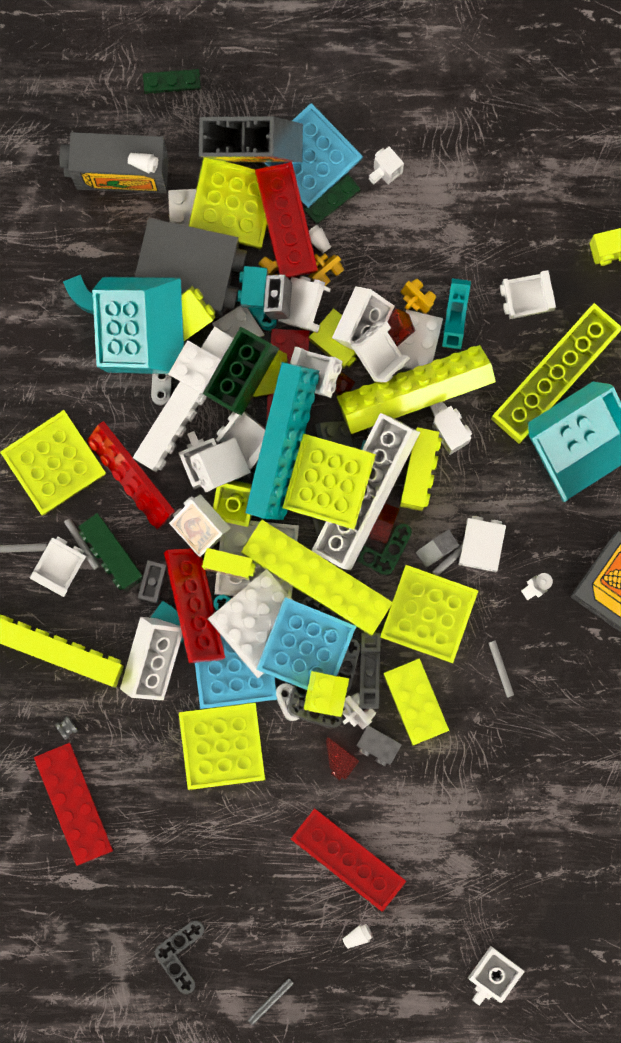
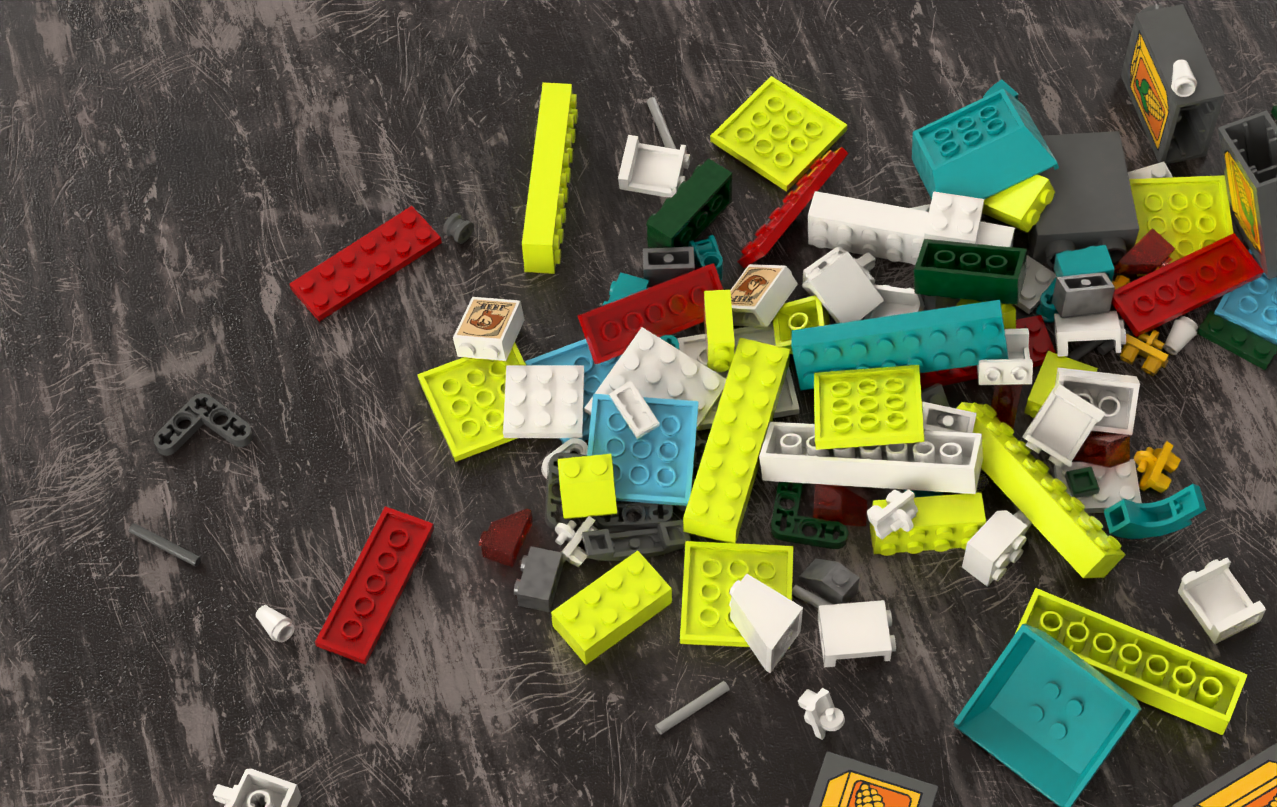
camera: 75 degrees right, 25 degrees down
white slope [120,617,182,700] -> none
none -> brick [453,297,525,361]
none -> white plate [503,365,584,438]
none -> white plate [609,380,660,439]
none -> teal piece [688,235,723,281]
none -> white slope [729,574,803,673]
none -> white hips [867,489,918,540]
none -> white slope [922,402,977,433]
none -> dark green tile [1065,466,1100,498]
none -> clear red slope [1114,228,1175,274]

